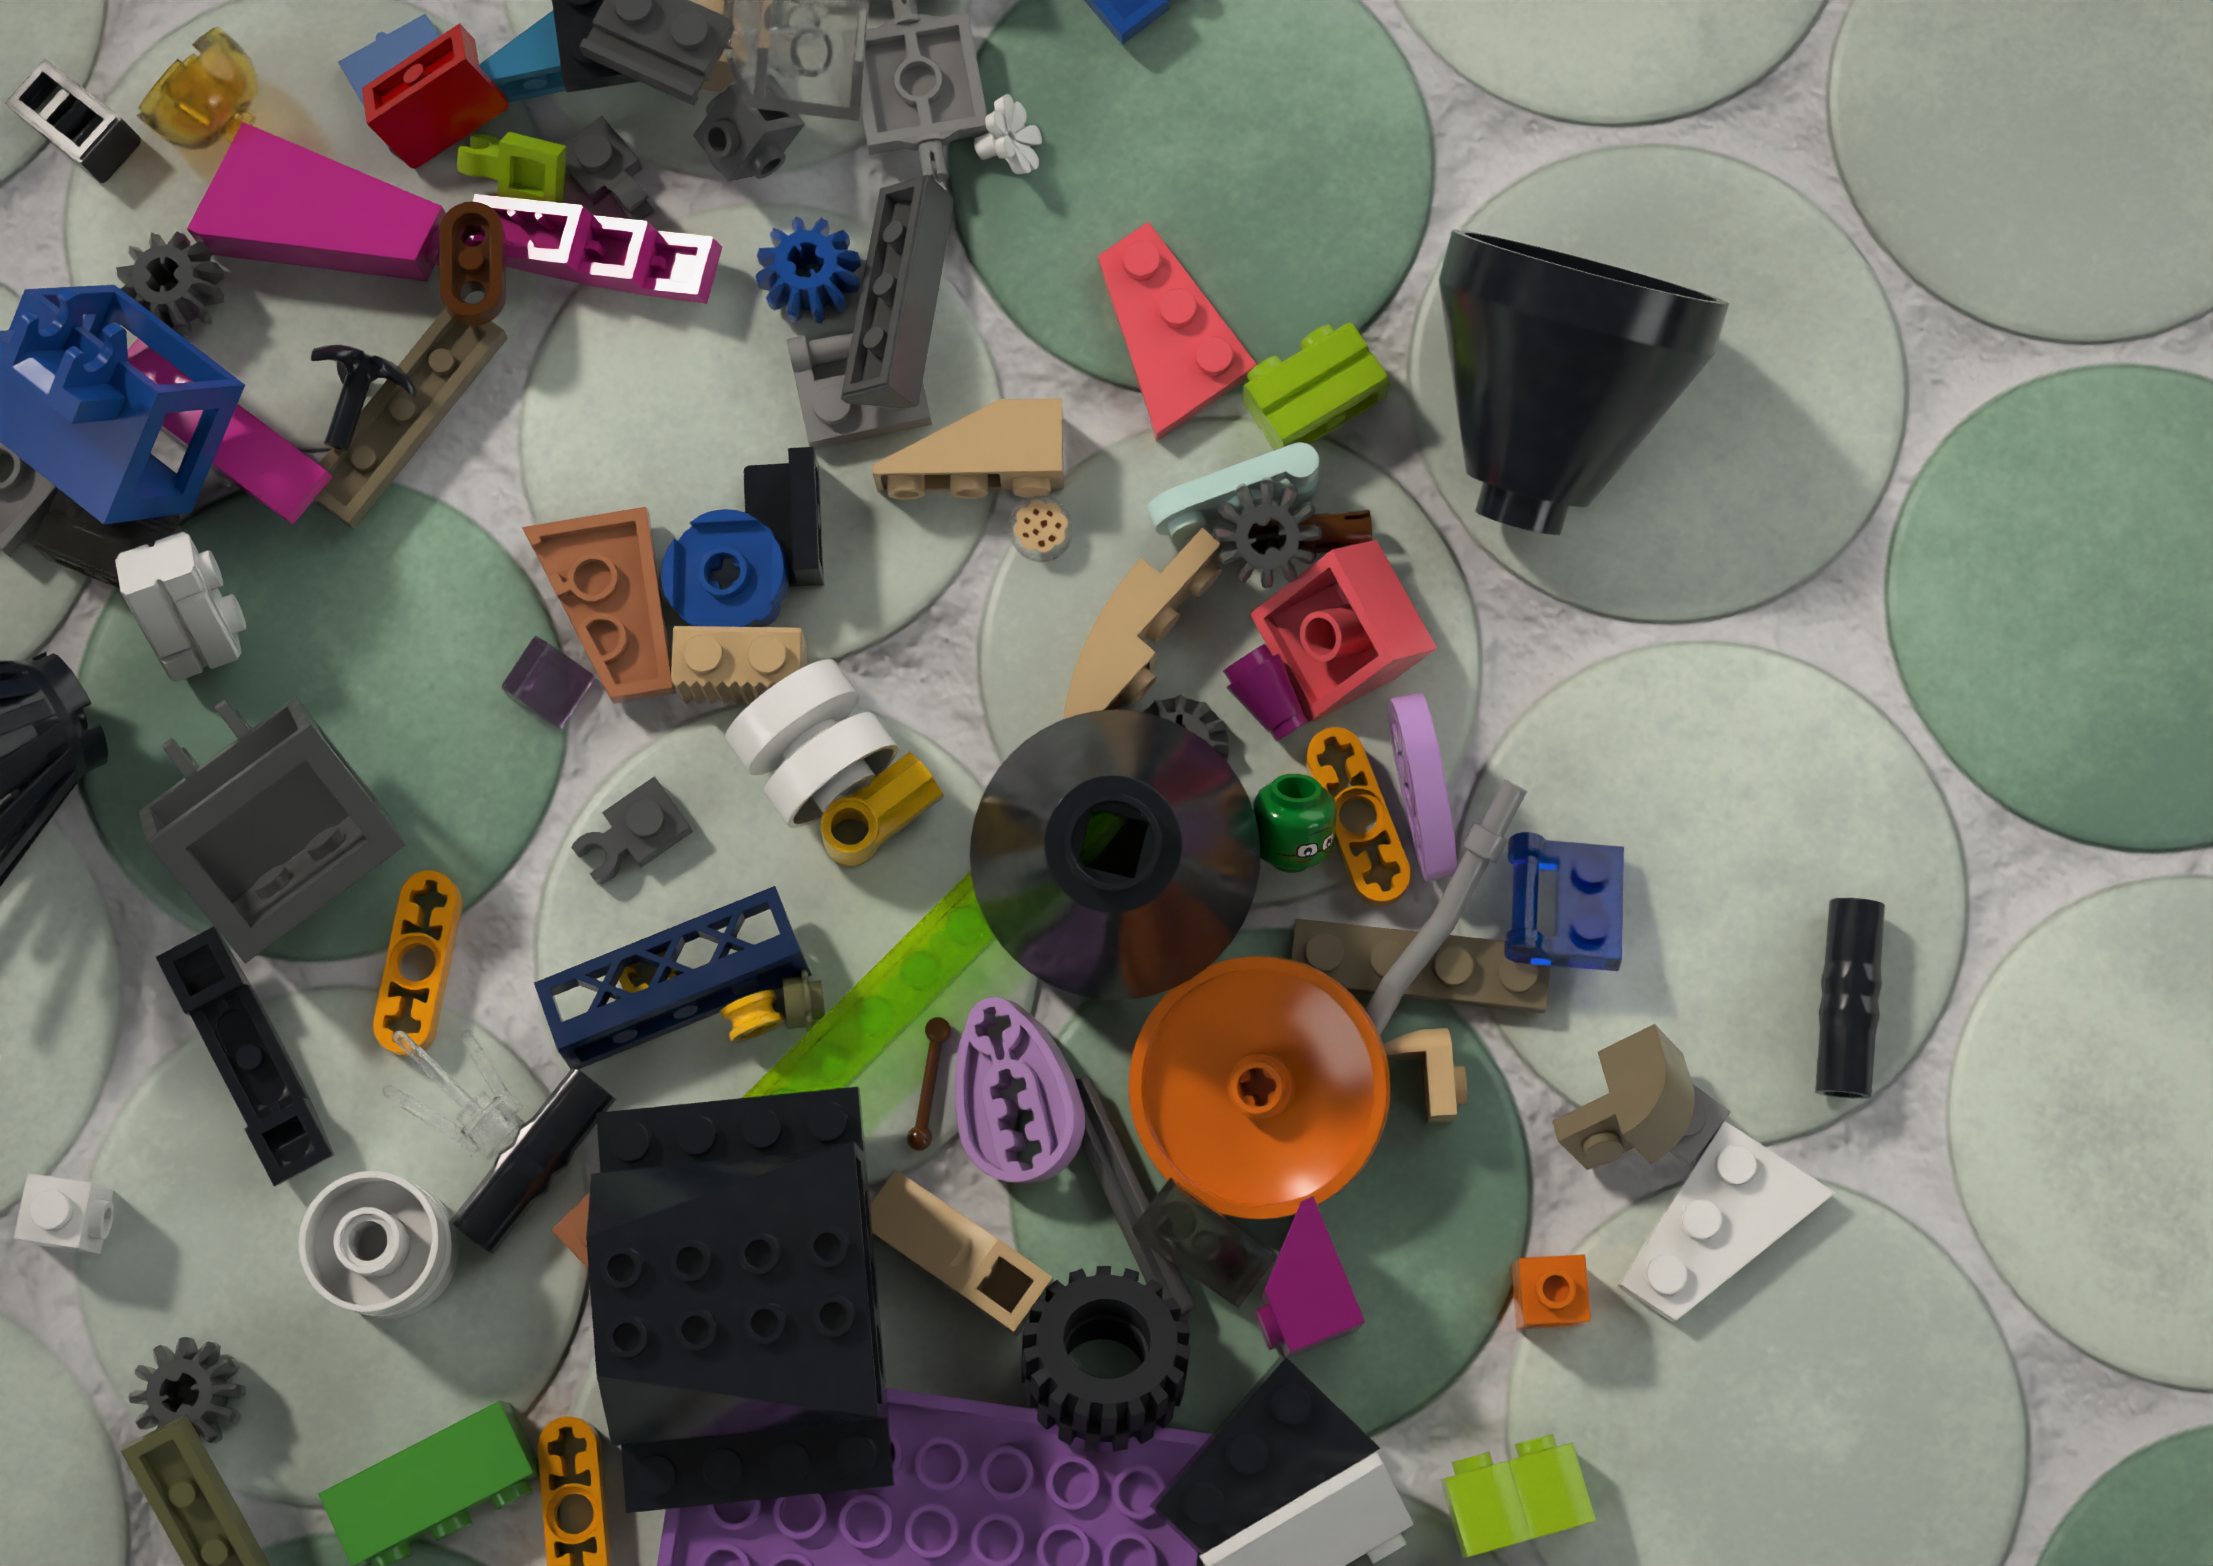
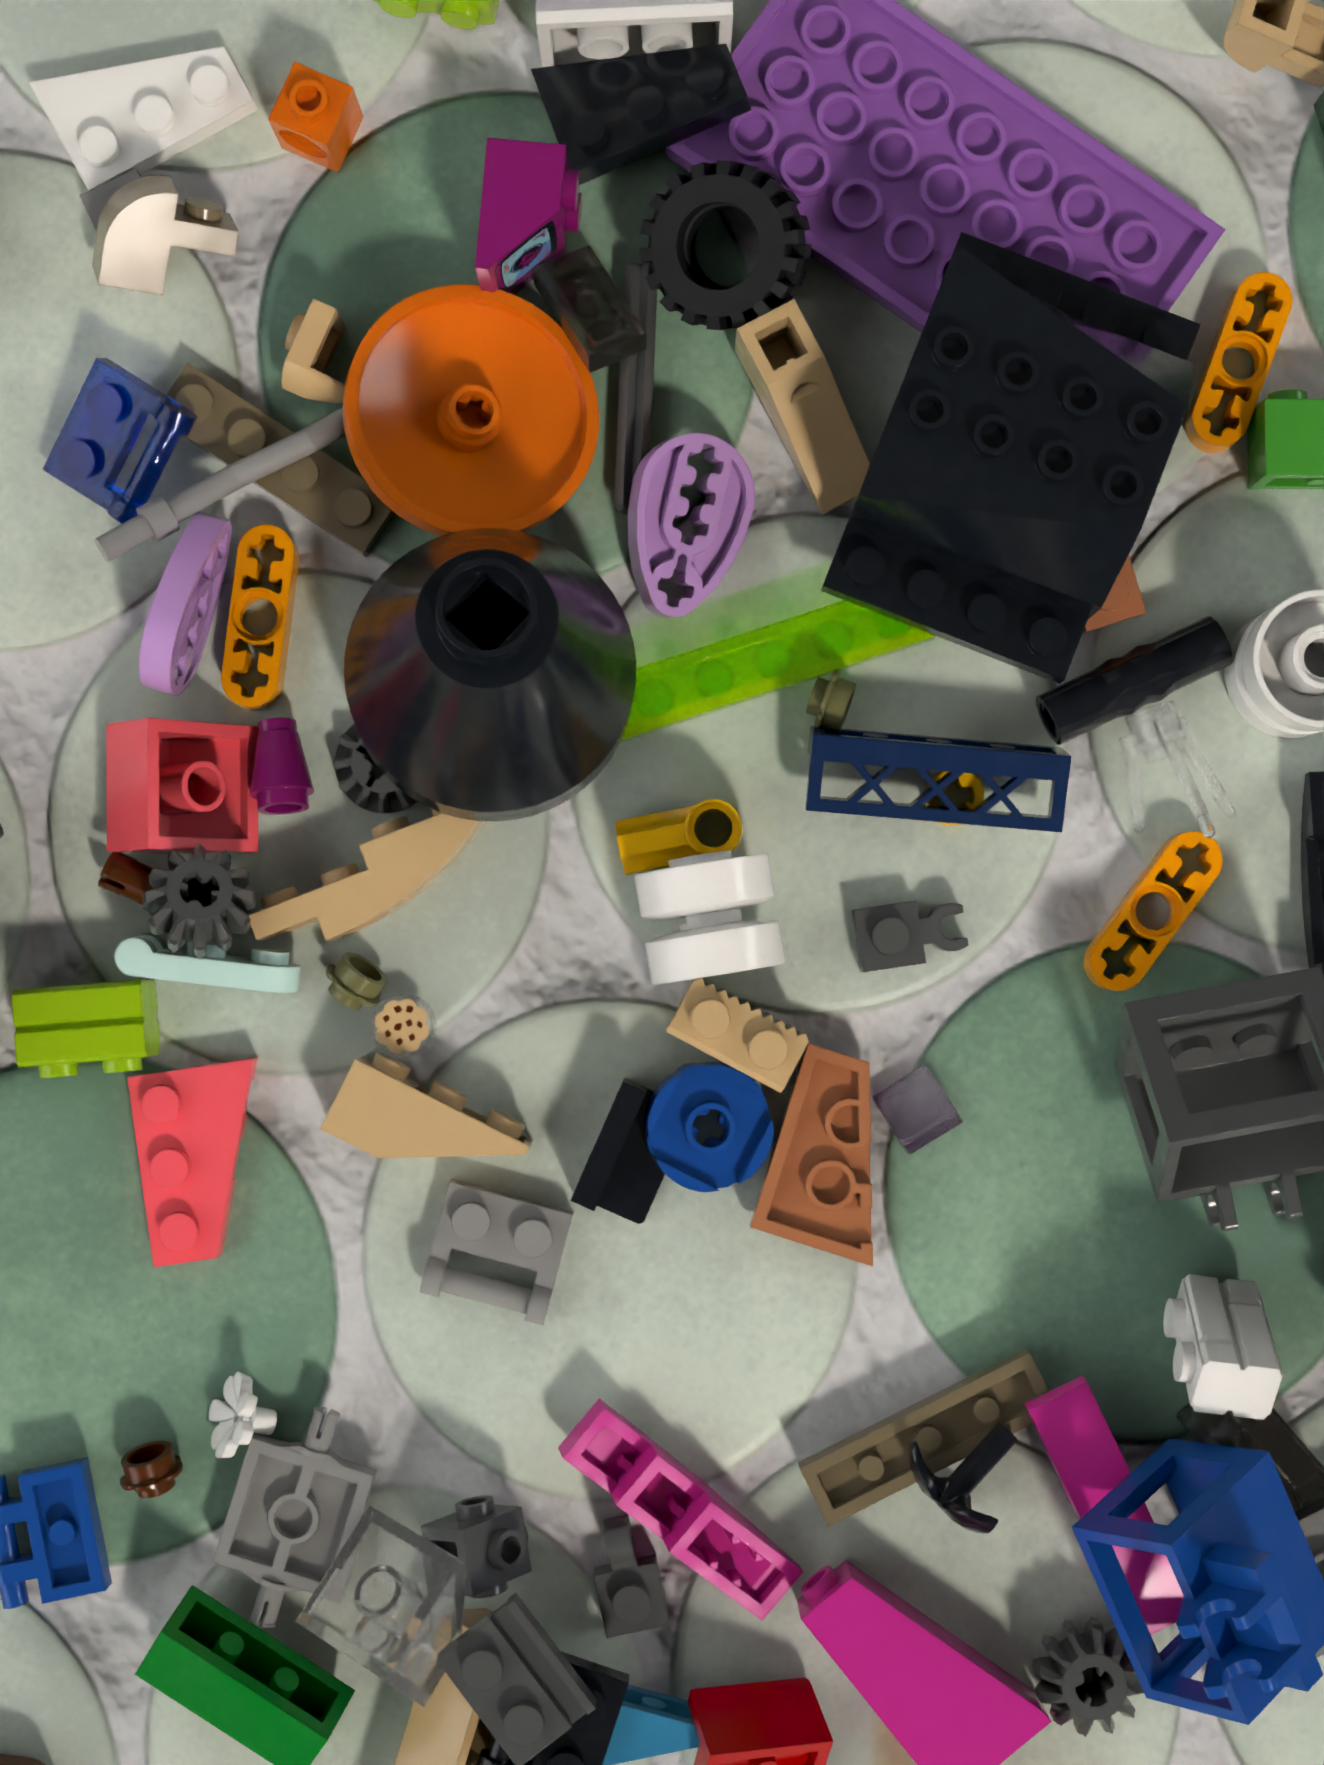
camera: 155 degrees left, 10 degrees up
reddish brown plate [439,201,506,326] -> none
lime plate [457,132,567,203] -> none
yellow bush [720,990,785,1043] -> none
blue gear [756,216,861,324] -> none
dark grey slope [841,175,954,408] -> none
reddish brown hinge [907,1017,951,1151] -> none
green head [1253,774,1337,873] -> none
none -> reddish brown plate [120,1441,183,1498]
none -> olive plate [326,952,387,1010]

